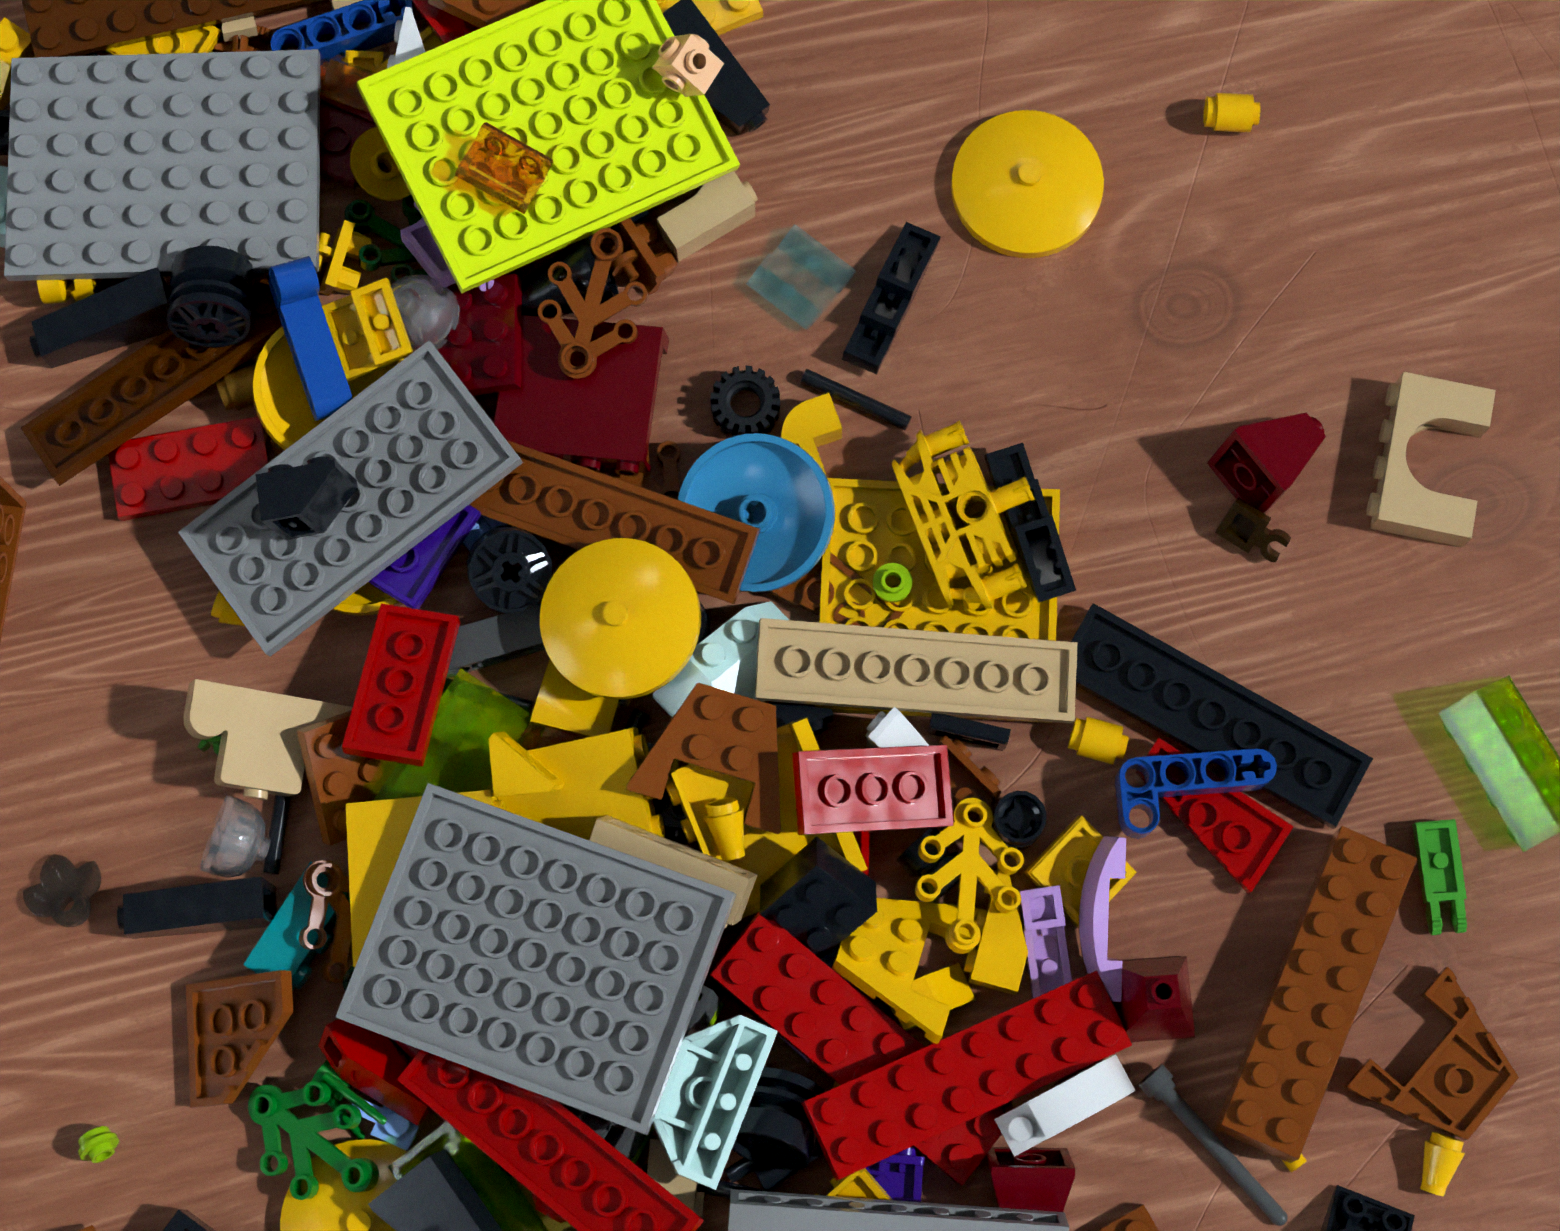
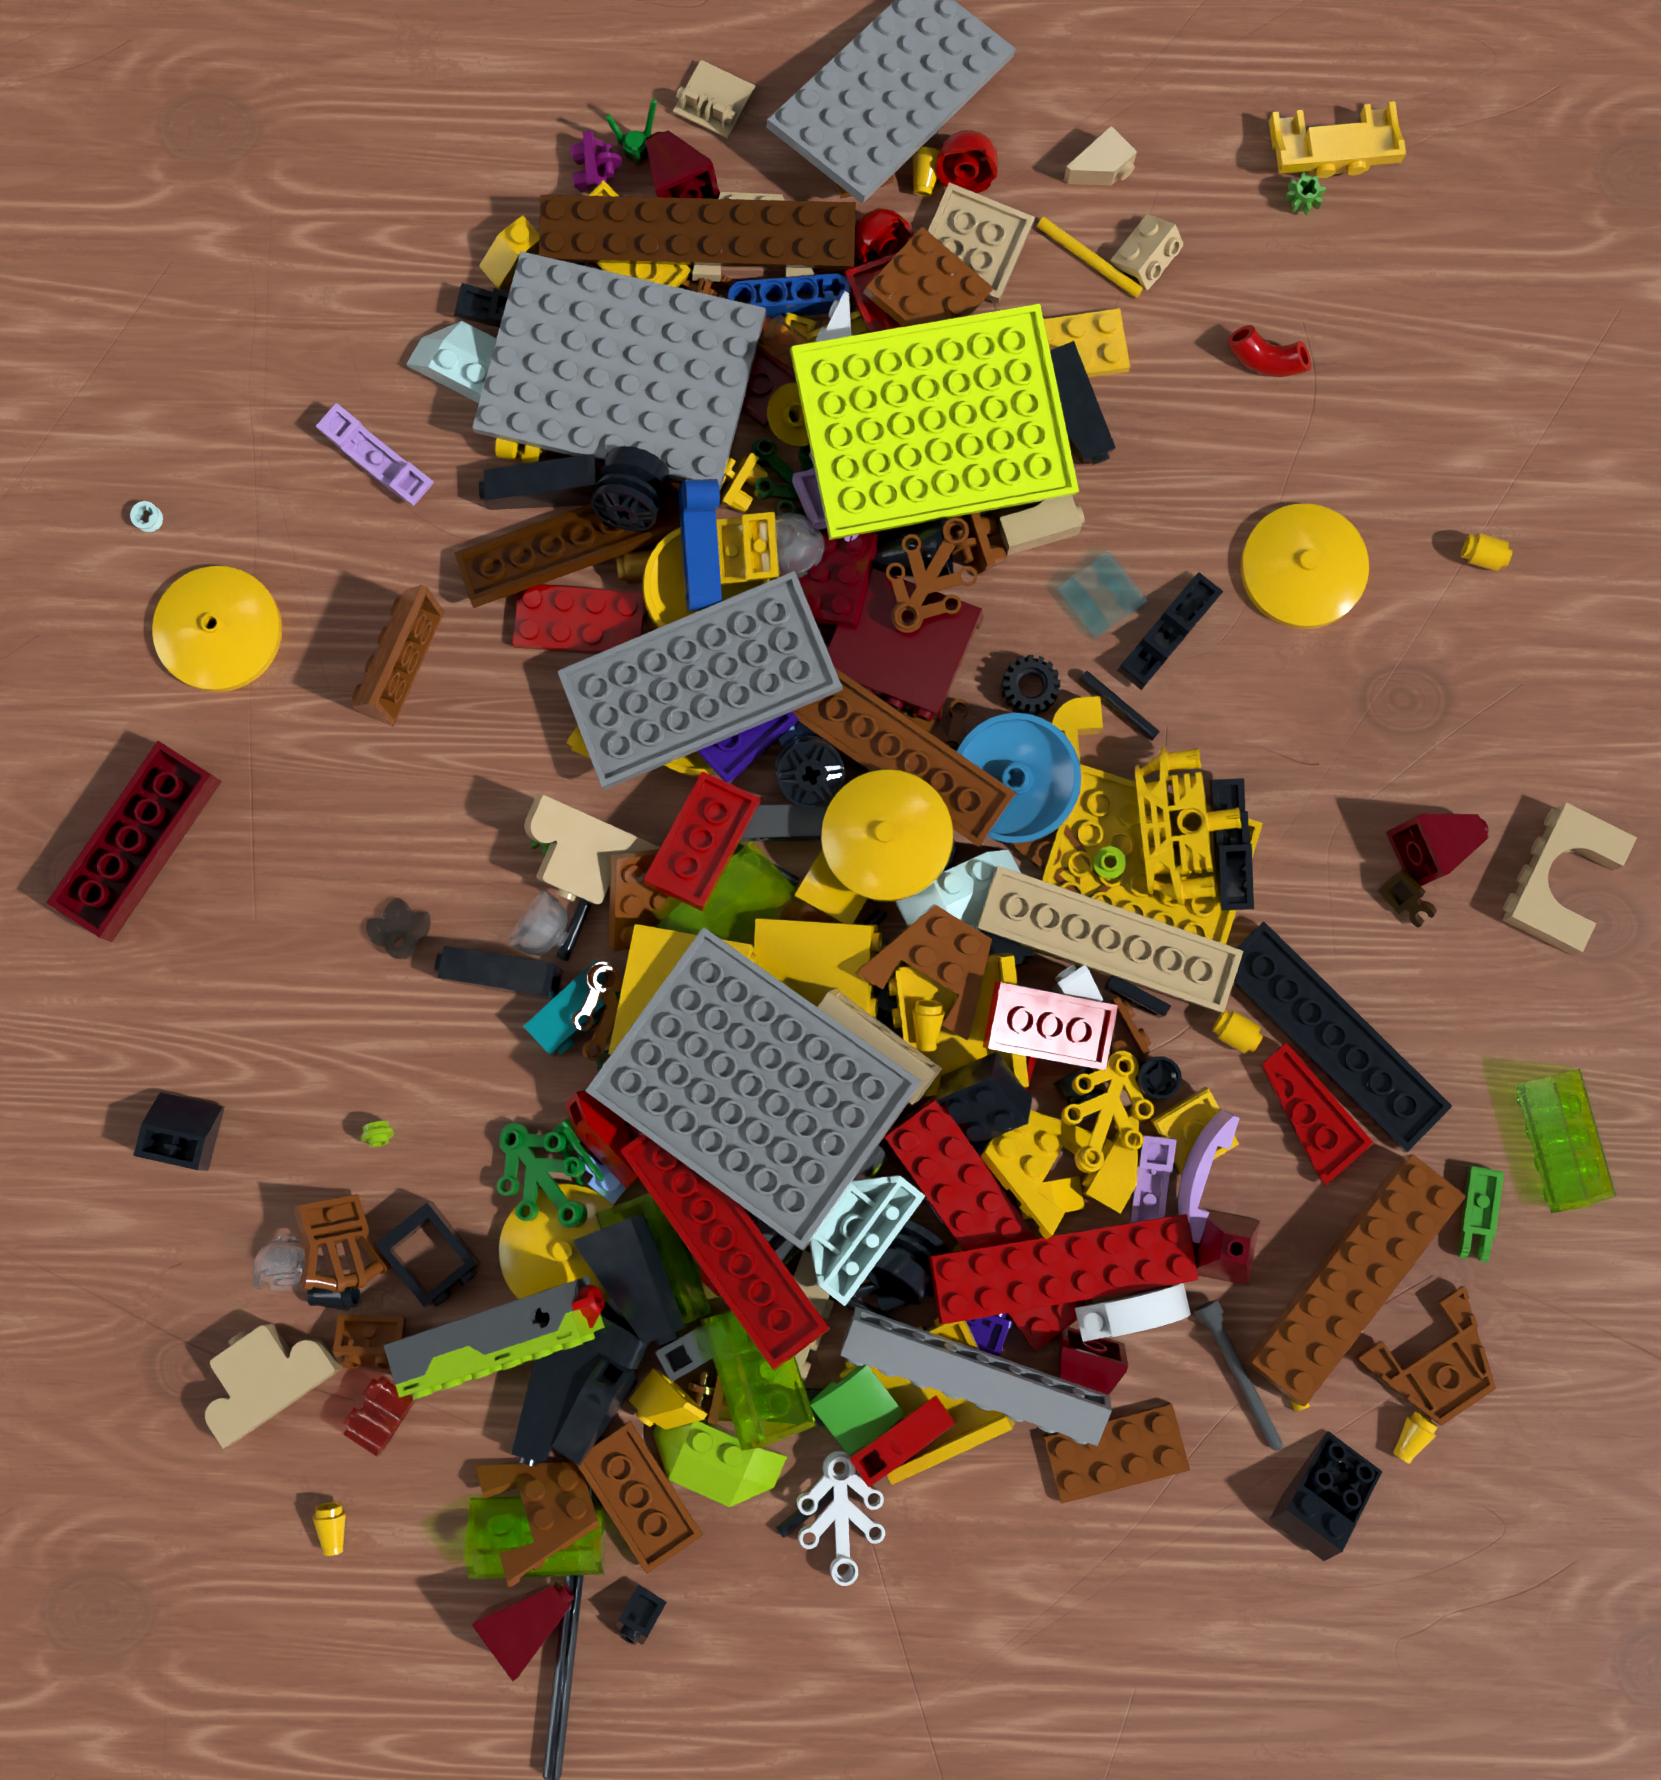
camera: 15 degrees right, 5 degrees up
dark orange plate [186,970,293,1108] -> none
black slope [255,457,358,540] -> none
clear orange bracket [455,122,553,214] -> none
yellow slope [488,731,565,797] -> none
light nougat brick [652,34,724,97] -> none
blue beam [1115,749,1277,839] -> none

